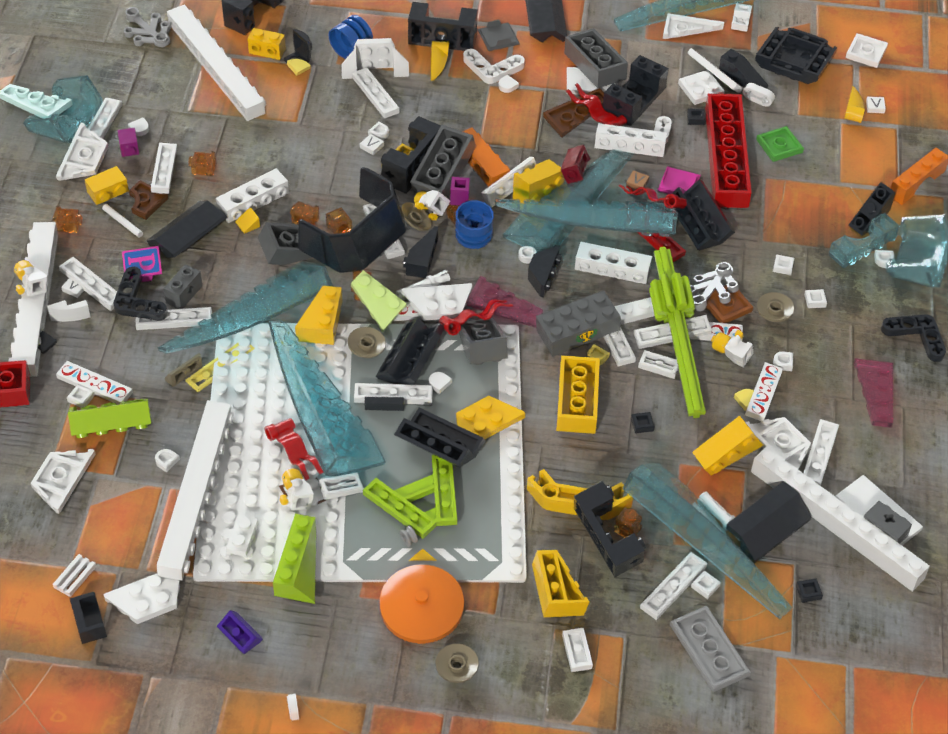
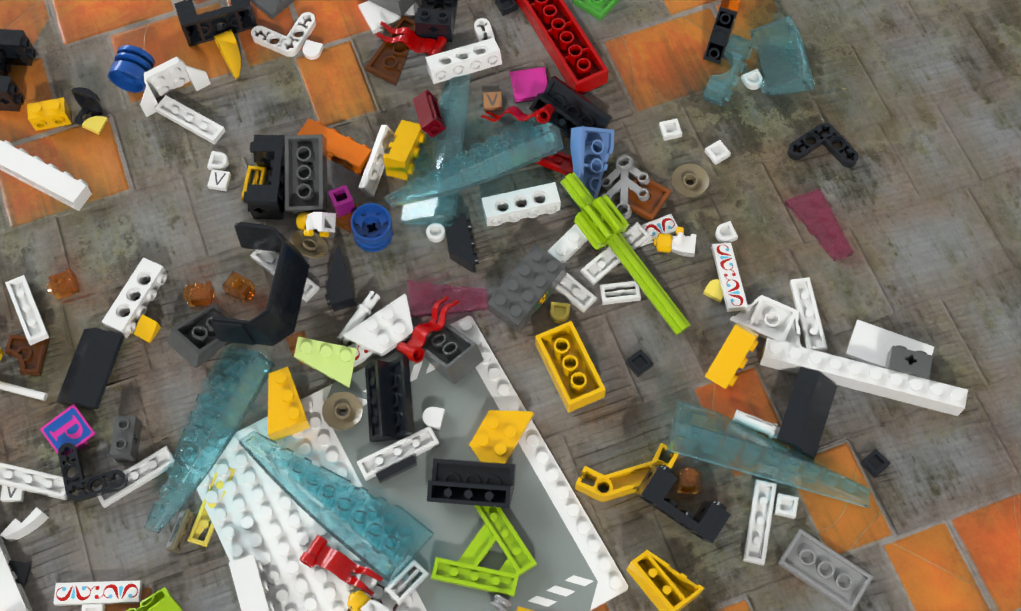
camera: 25 degrees left, 15 degrees up
none -> medium blue wedge [570,126,615,199]

